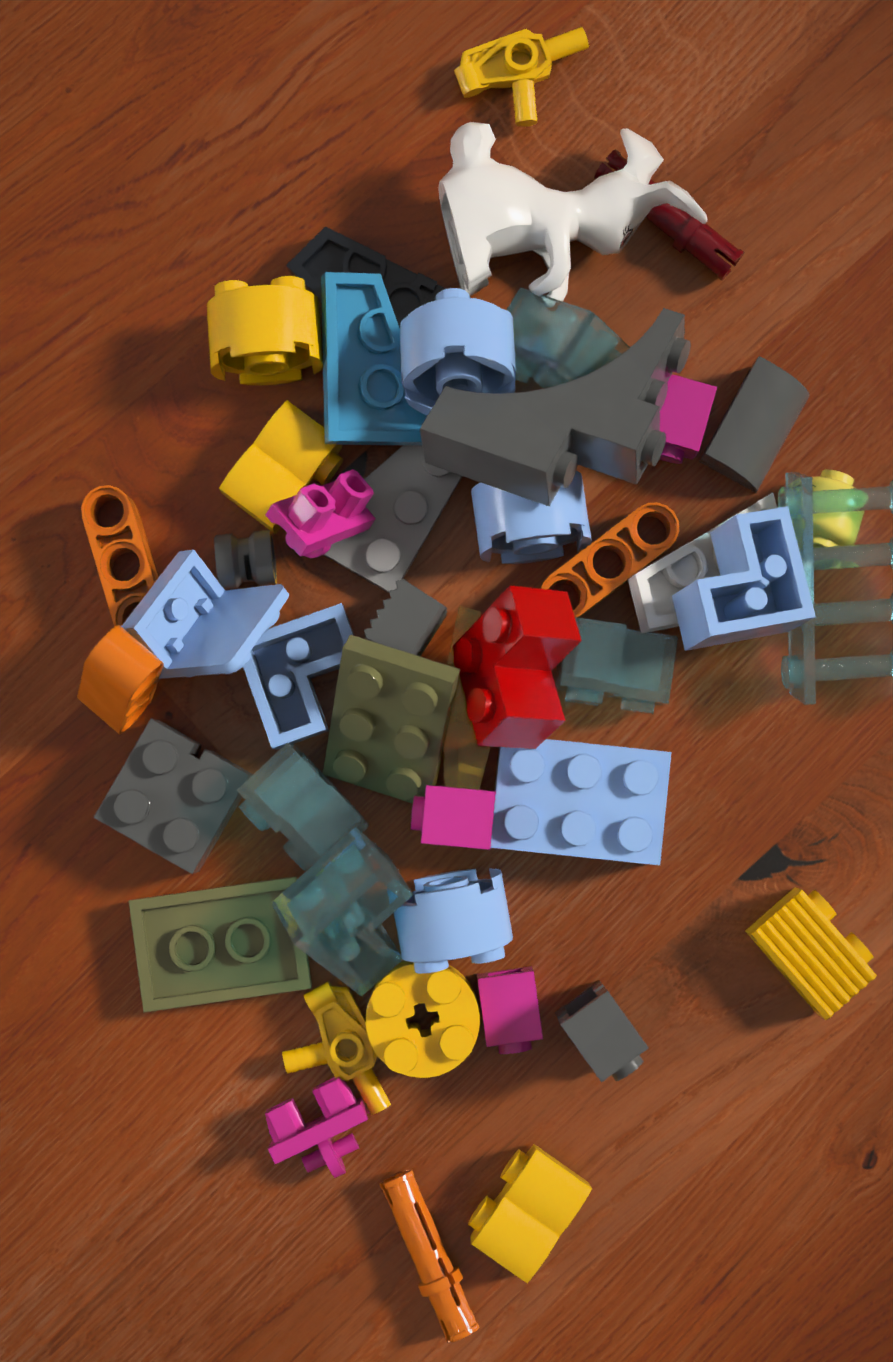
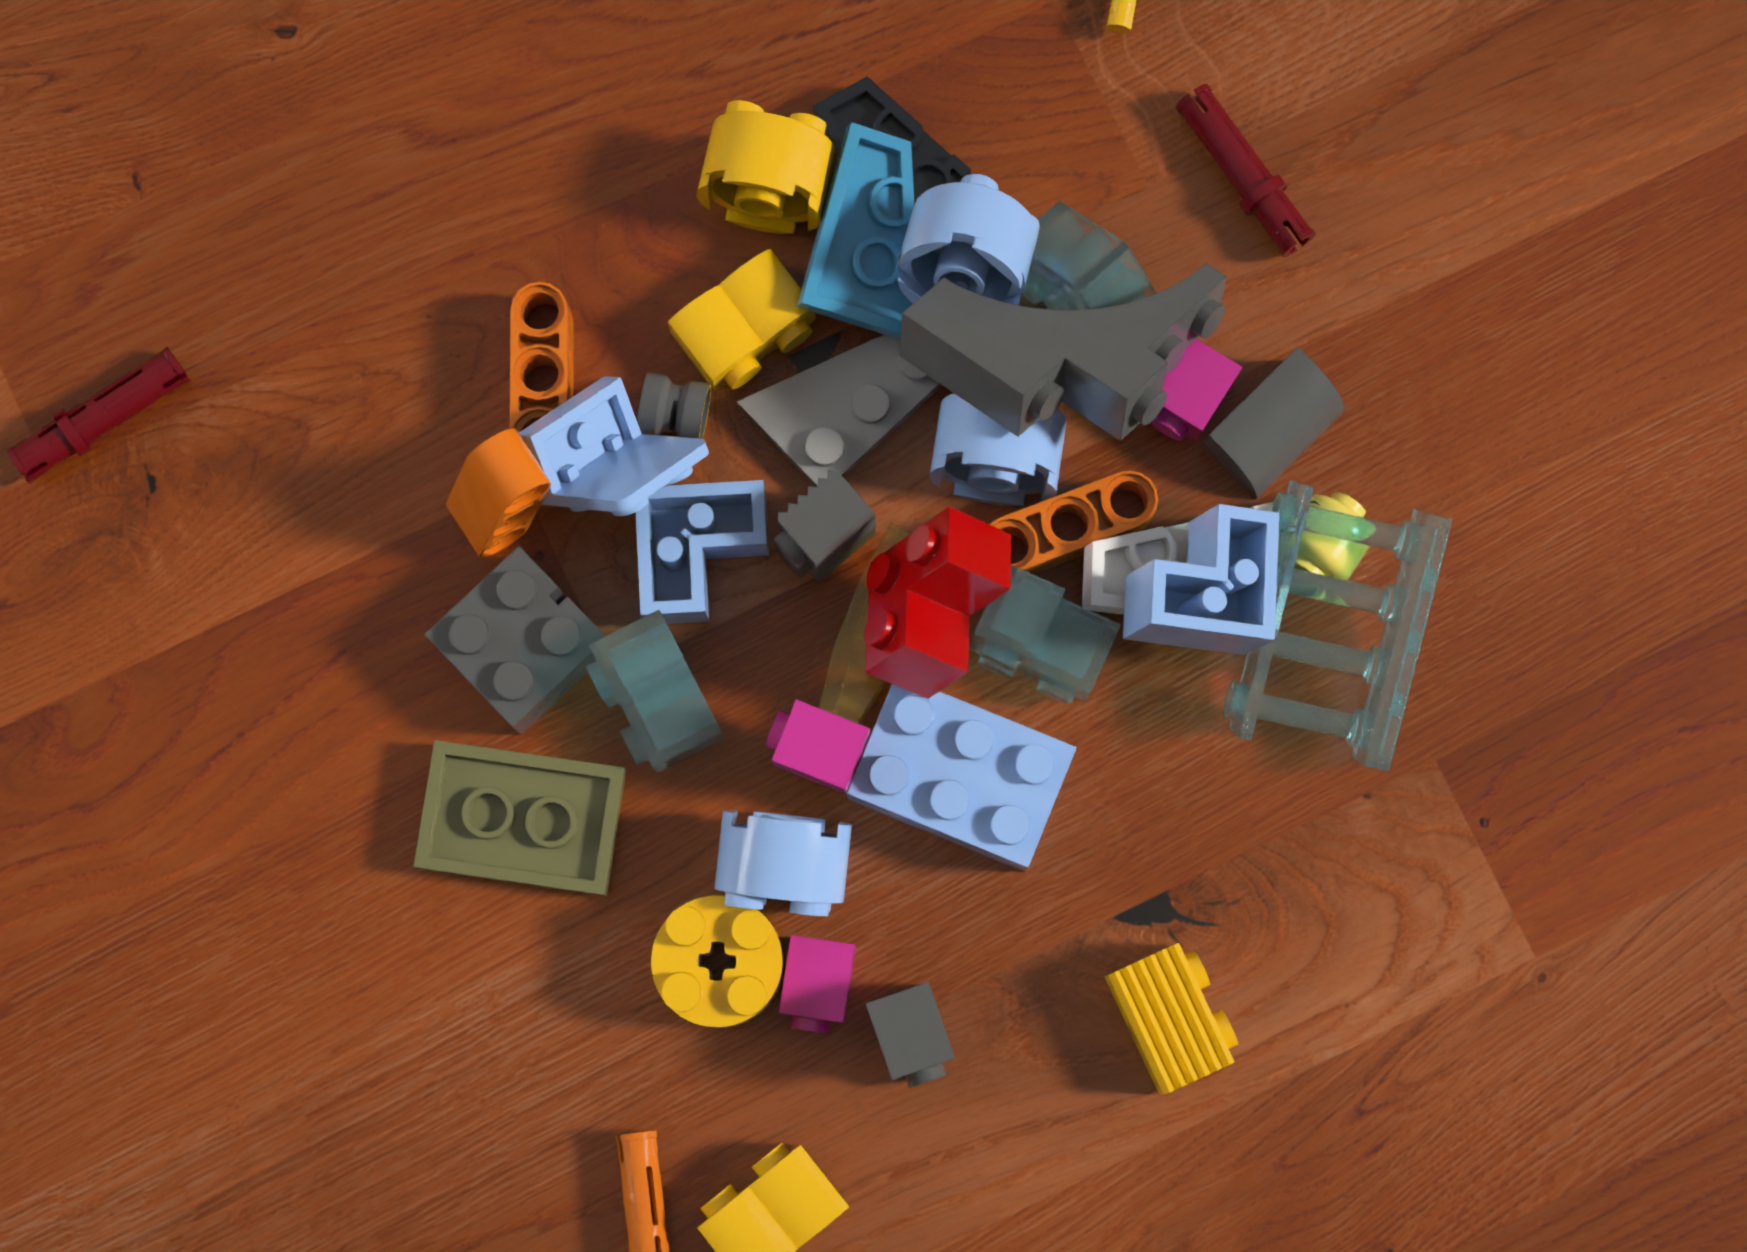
camera: 20 degrees right, 5 degrees down
dark pink hips [265,1077,370,1178] -> none
dark pink hips [266,469,376,558] -> none
clear light blue brick [271,827,413,996] -> none
yellow piece [282,981,391,1115] -> none
olive plate [323,635,460,804] -> none
white animal [438,122,708,311] -> none

